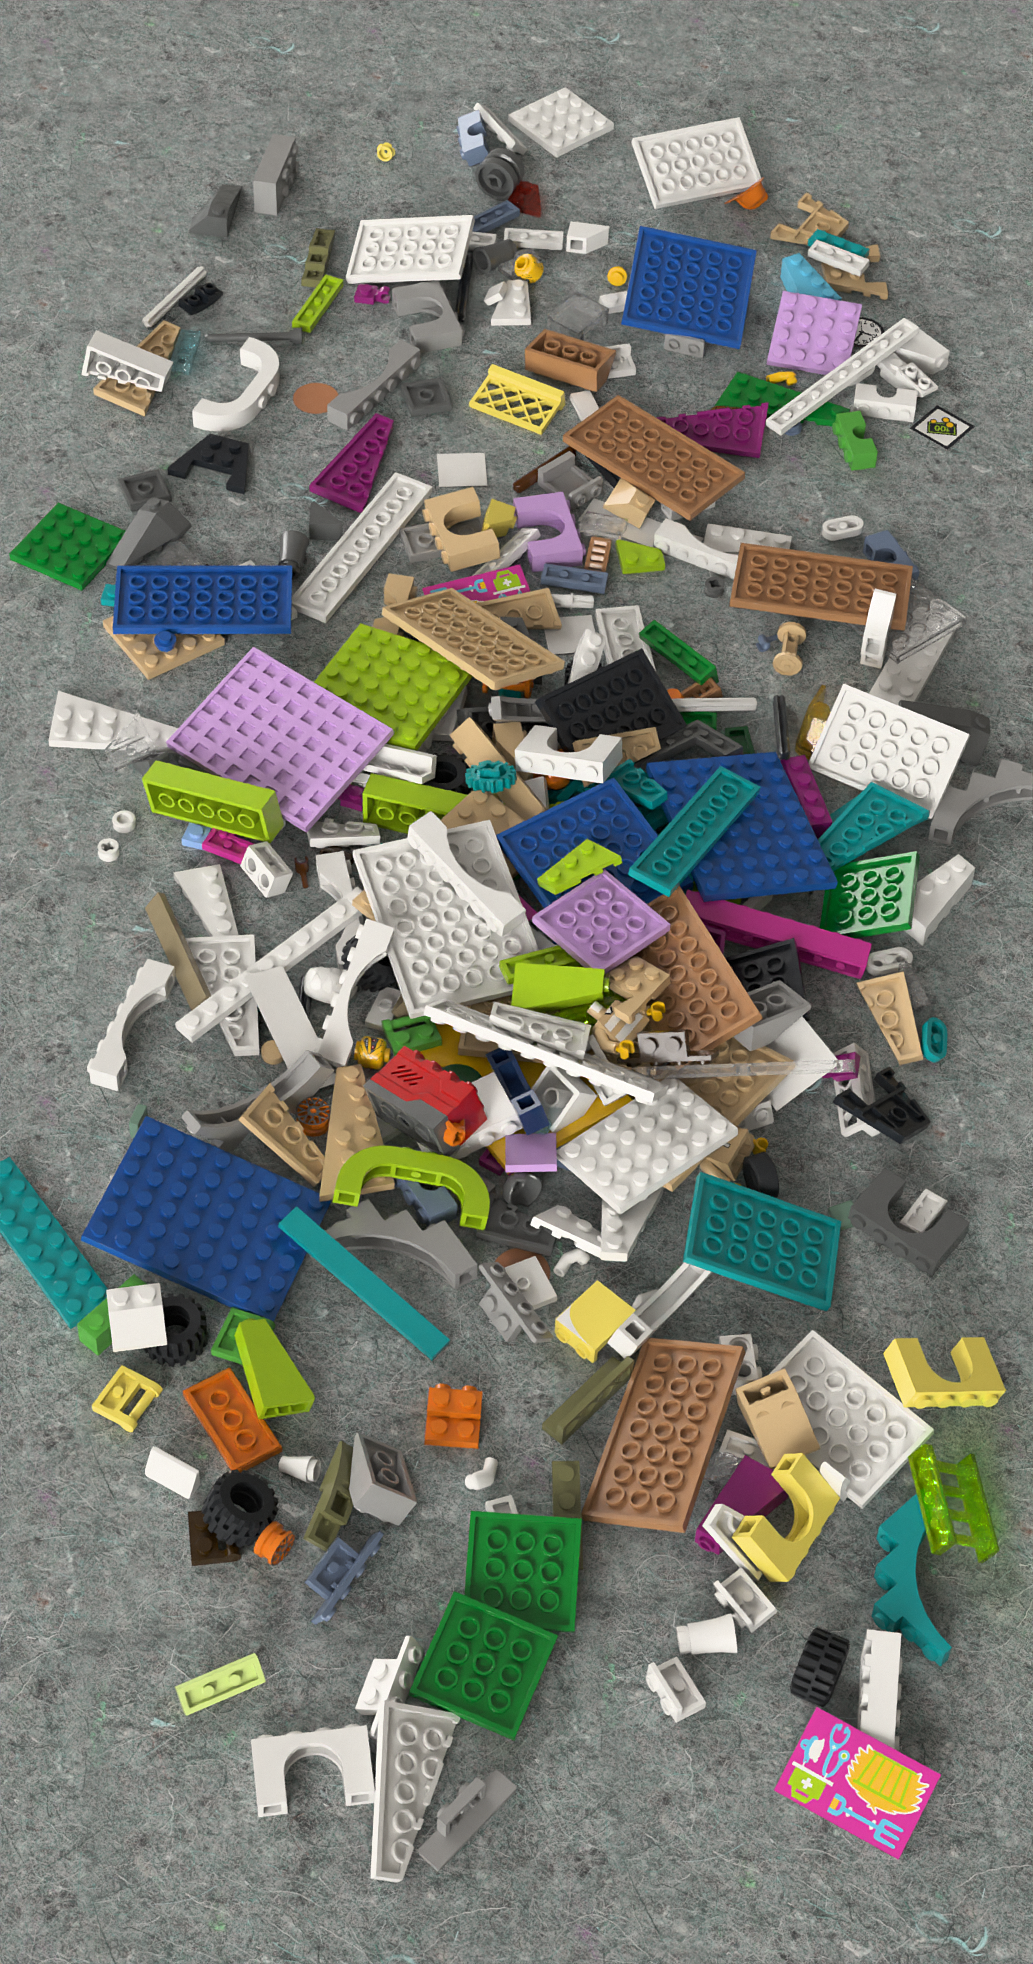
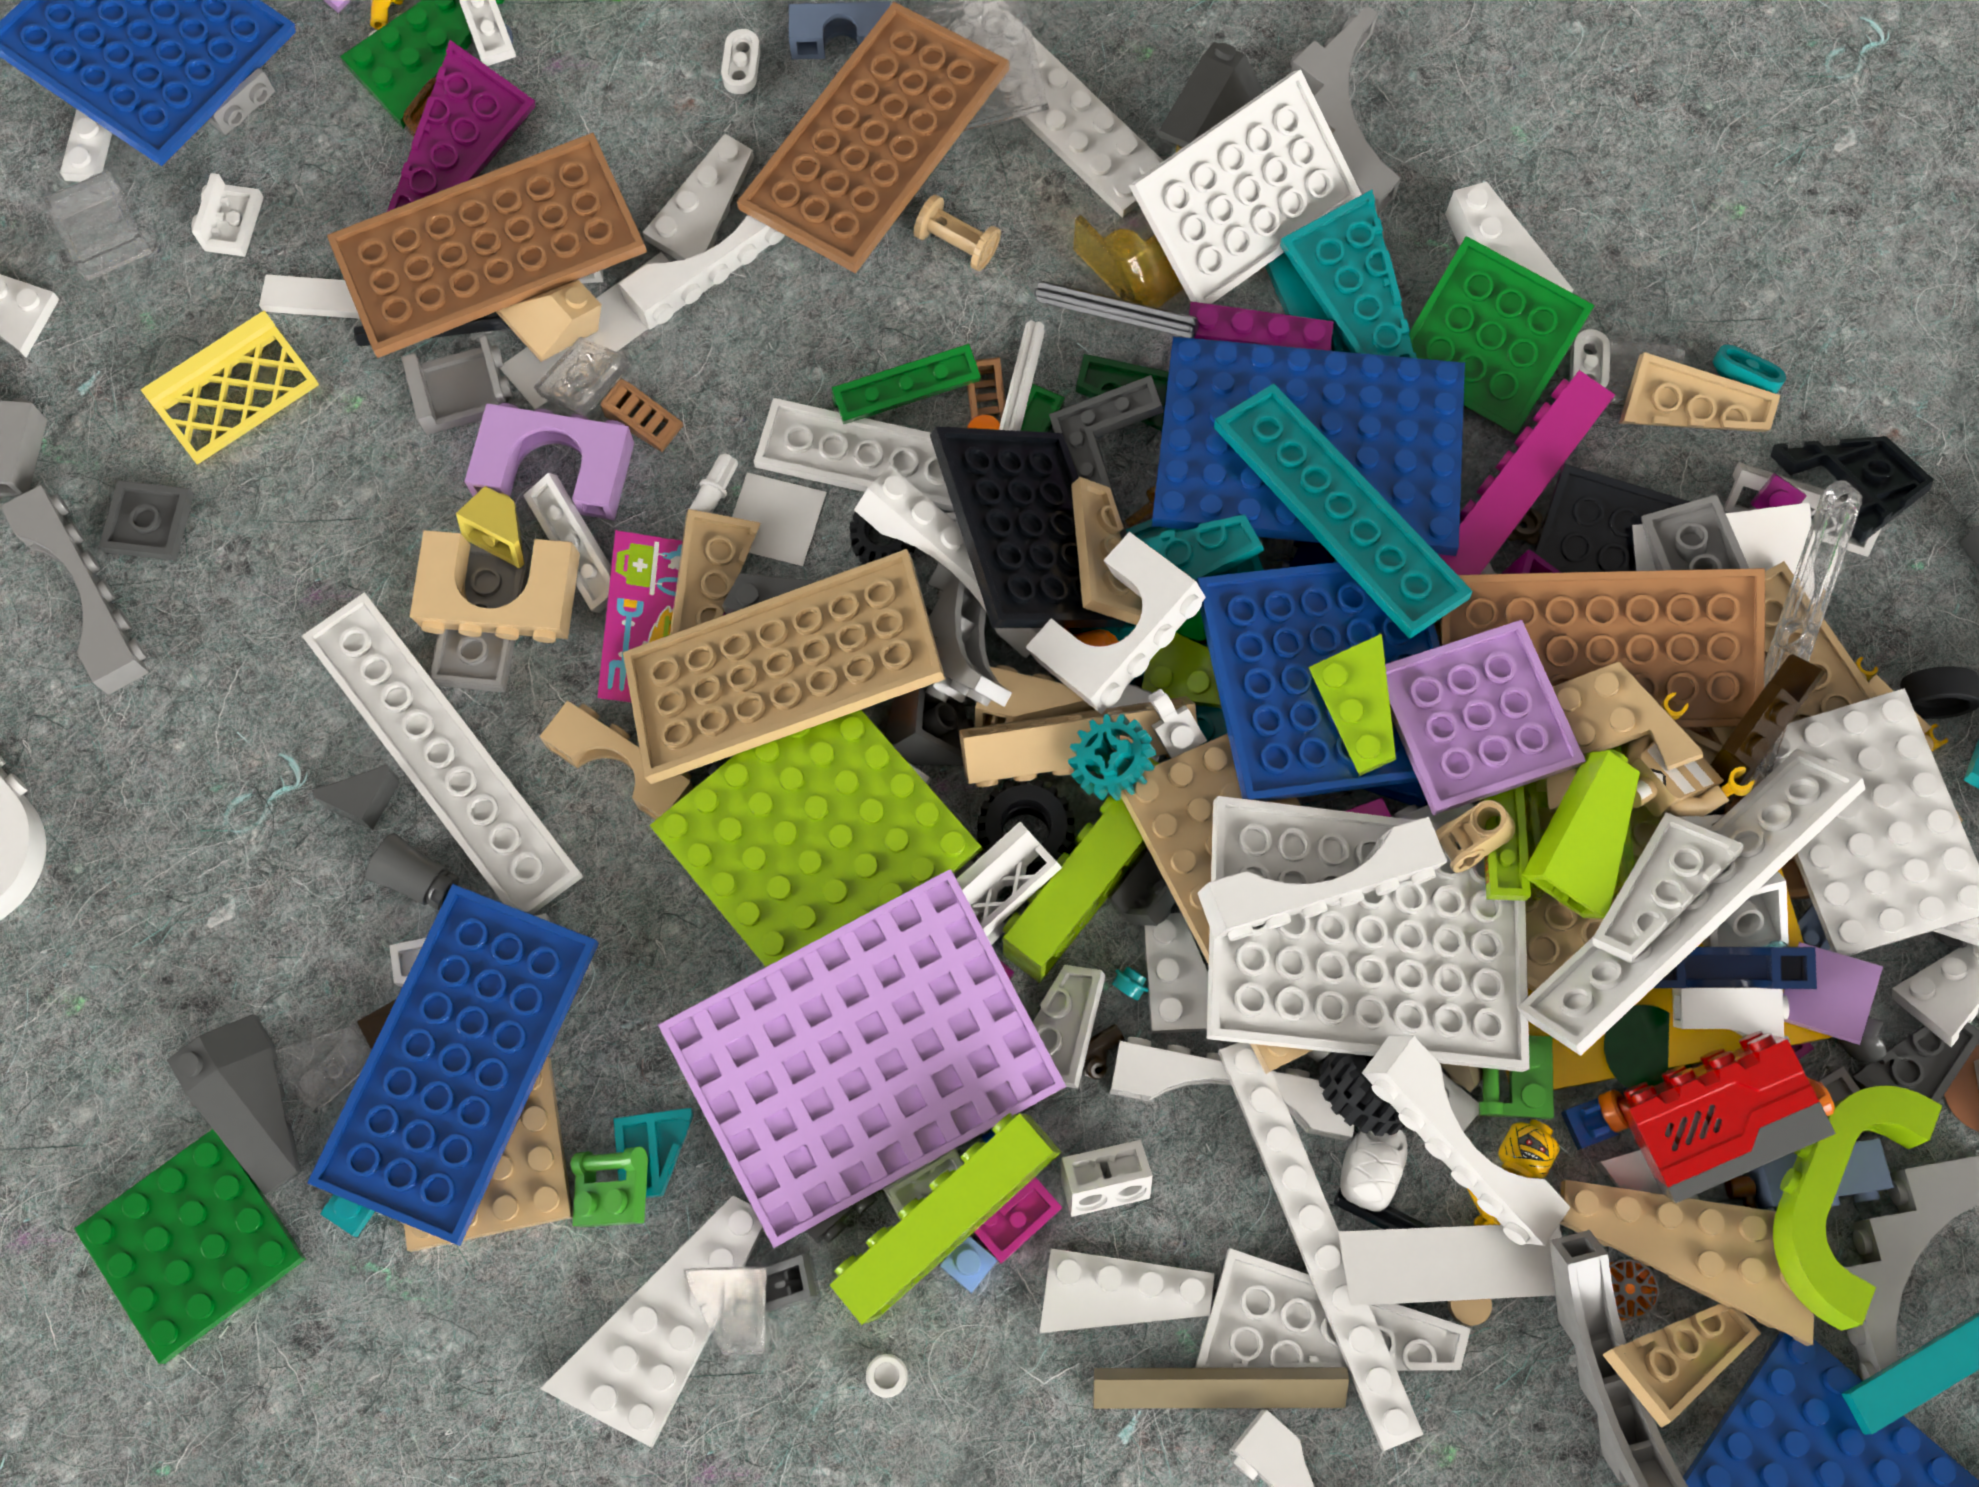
camera: 65 degrees left, 20 degrees up
white bush [98,838,119,862] -> none
dark grey tile [118,469,172,512] -> none
blue plate [154,631,177,652] -> none
black wing [167,434,249,494] -> none
nougat sticker [293,383,339,414] -> none
reddish brown hand [294,856,309,889] -> none
magenta wing [309,413,394,513] -> none
white sticker [437,453,487,487] -> none
reddish brown axle [513,446,577,493] -> none
medium nougat slope [525,329,616,392] -> none
sand blue plate [541,563,608,594] -> none
yellow plate [607,266,627,286] -> none
lime wing [615,539,665,574] -> none
dark grey bush [704,577,724,598] -> none
sand blue hand [756,634,778,652] -> none
white slope [860,589,897,669] -> none
none -> bright green plate [571,1146,648,1227]
none -> teal wing [613,1108,694,1198]
none -> white plate [1148,689,1207,758]
none -> tan piece [1436,800,1515,873]

